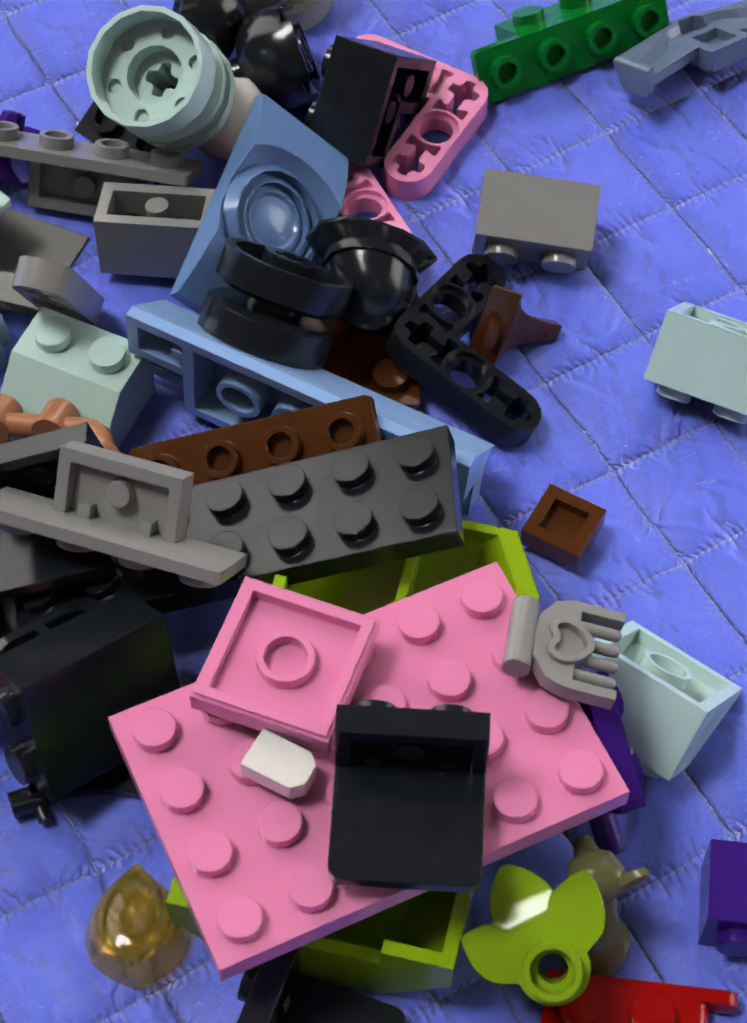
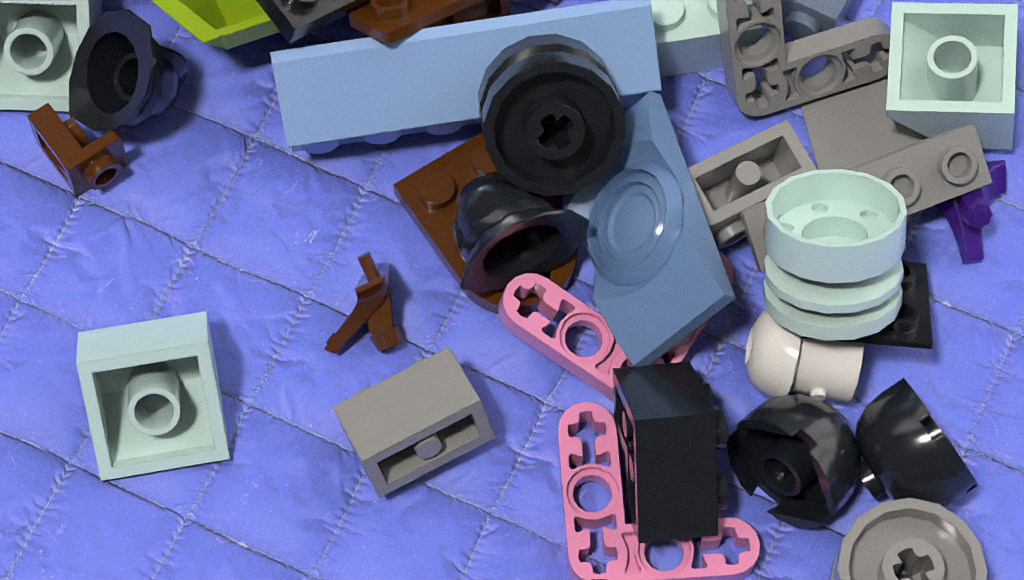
camera: 145 degrees right, 10 degrees up
black beam [385,254,542,448] -> none
reddish brown plate [520,484,607,570] -> none
none -> reddish brown bracket [27,103,128,197]
none -> black piece [69,10,188,131]

